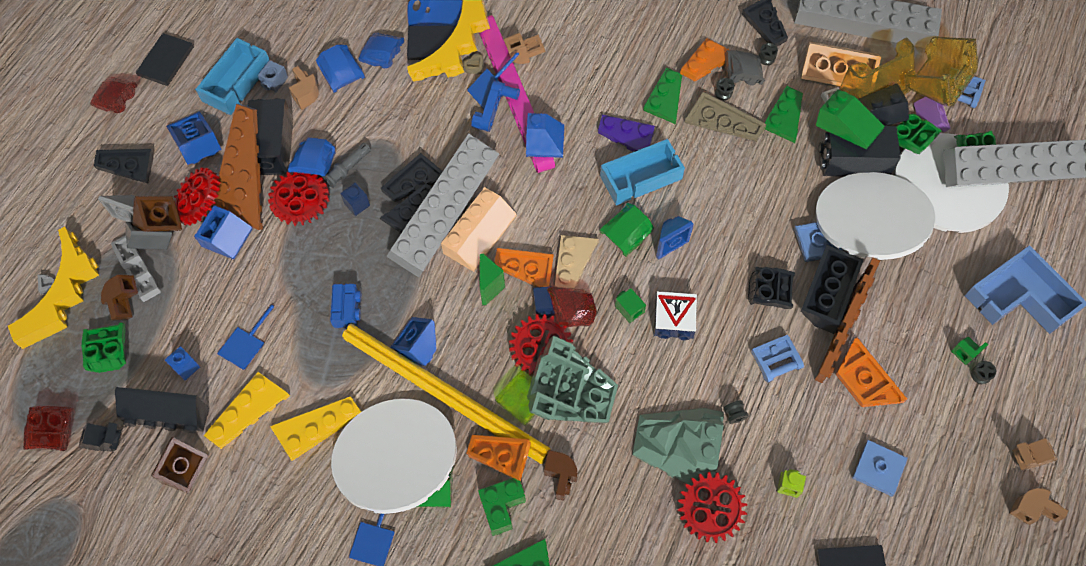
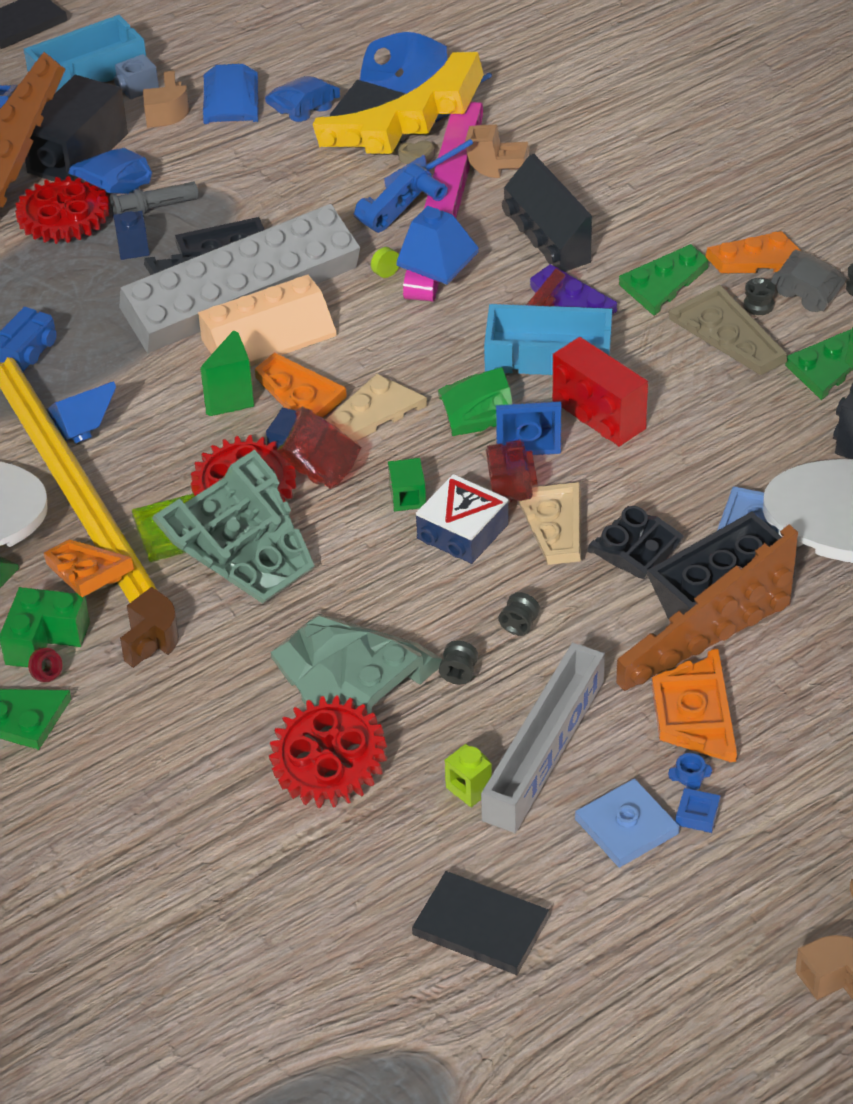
camera: 30 degrees right, 20 degrees down
medium blue plate [751,335,804,383] -> none
none -> dark red plate [28,647,63,682]
none -> lime tile [371,247,399,278]
none -> light grey brick [481,642,605,833]
none -> clear red brick [486,440,538,503]
none -> pearl dark grey wheel [498,592,540,636]
none -> black slope [502,154,592,272]
none -> tan wing [515,482,581,565]
none -> clear red plate [526,268,566,306]
none -> red brick [552,337,648,447]
none -> blue plate [668,753,712,790]
none -> blue plate [676,788,720,833]

